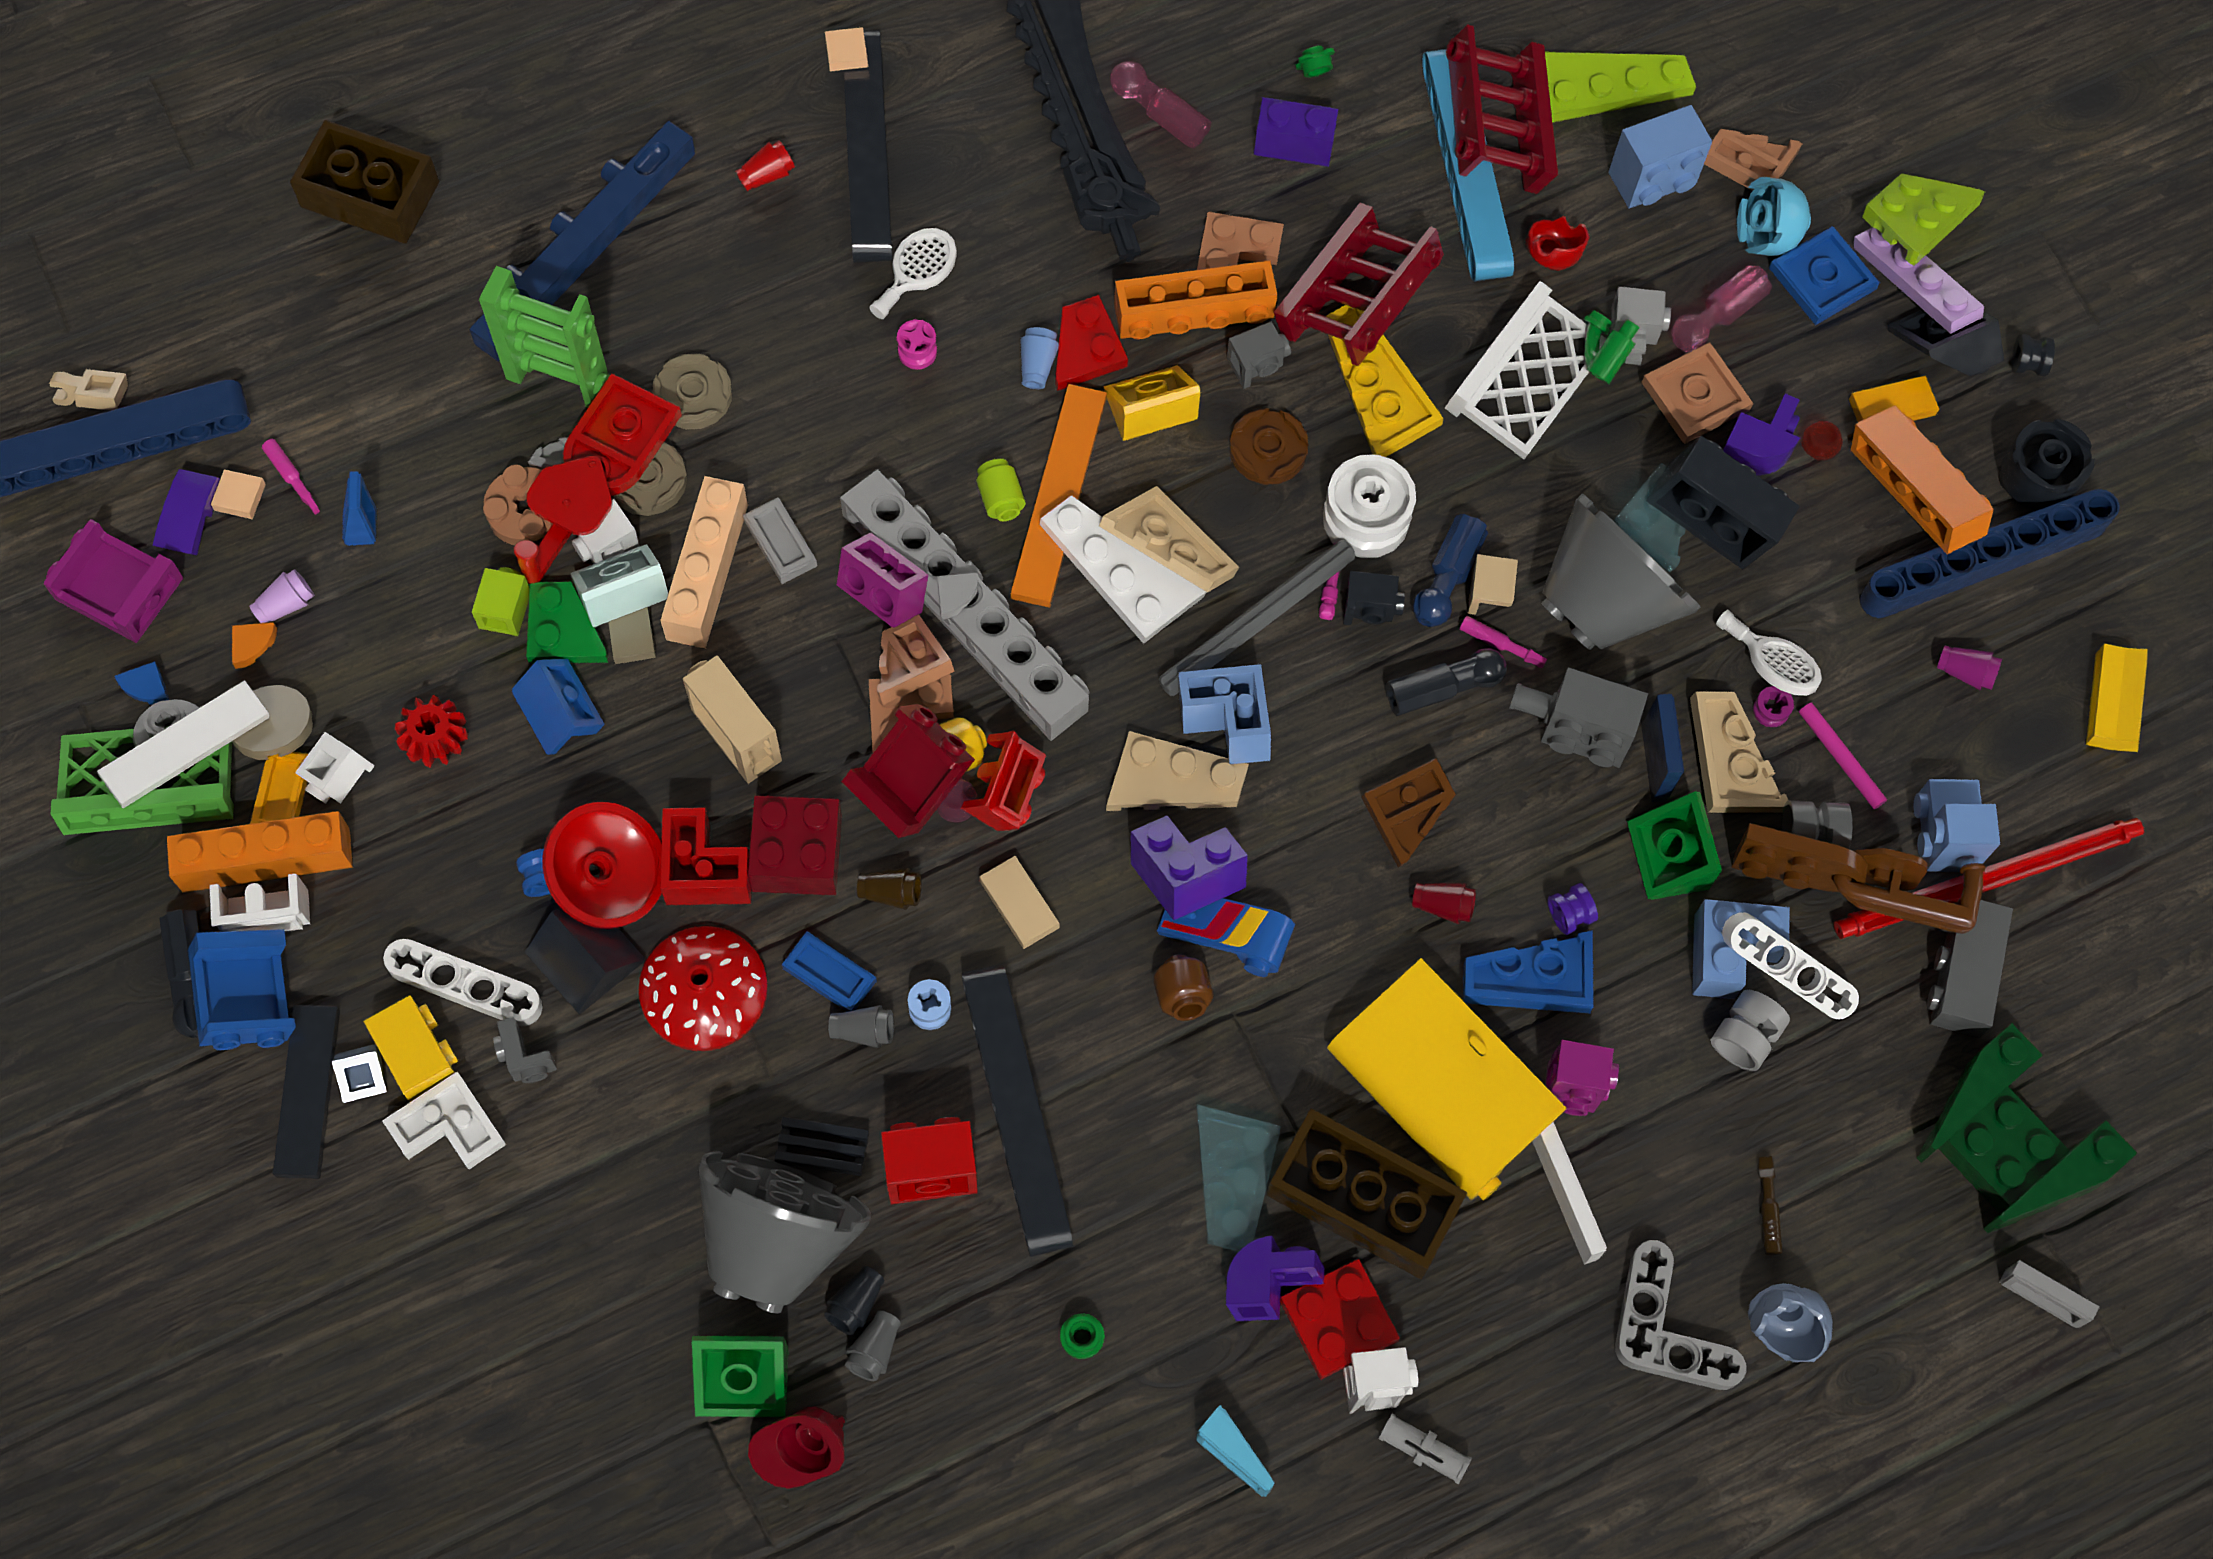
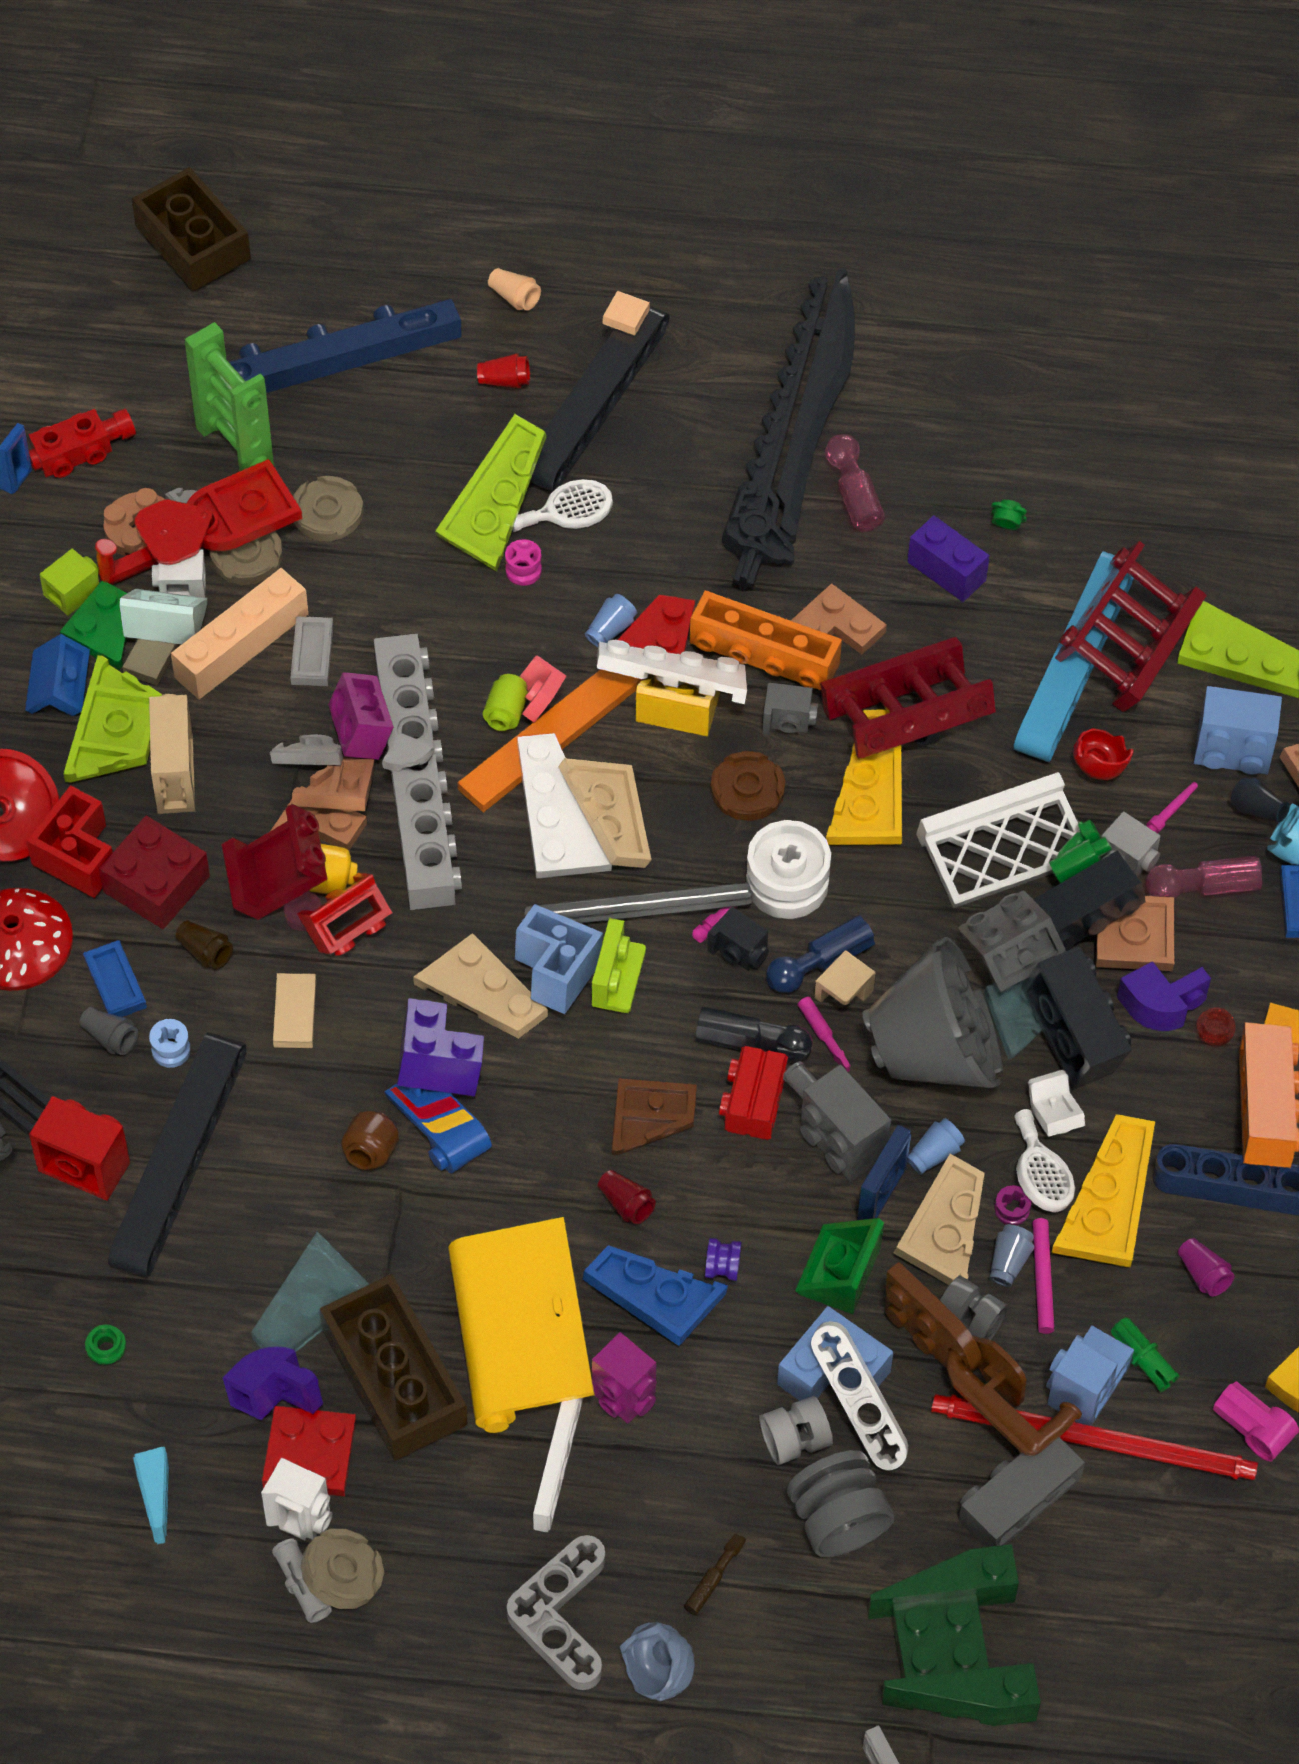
camera: 35 degrees right, 10 degrees down
none -> red brick [28,408,136,478]
none -> lime wing [64,655,162,783]
none -> light grey tile [270,734,343,765]
none -> dark tan tile [300,1529,384,1609]
none -> lime wing [435,414,547,571]
none -> light nougat cone [488,268,541,310]
none -> coral bracket [519,656,566,722]
none -> lime bracket [592,918,646,1013]
none -> white wing [597,640,747,704]
none -> red brick [719,1046,788,1140]
none -> dark grey wheel [787,1450,895,1557]
none -> medium blue cone [908,1118,965,1175]
none -> dark grey bracket [958,891,1066,992]
none -> sand blue cone [989,1224,1035,1287]
none -> white bracket [1028,1070,1085,1137]
none -> black brick [1033,850,1146,951]
none -> yellow wing [1052,1114,1155,1268]
none -> green axle [1111,1317,1180,1393]
none -> dark pink piece [1147,782,1198,834]
none -> dark pink piece [1213,1381,1299,1461]
none -> black cone [1231,778,1290,822]

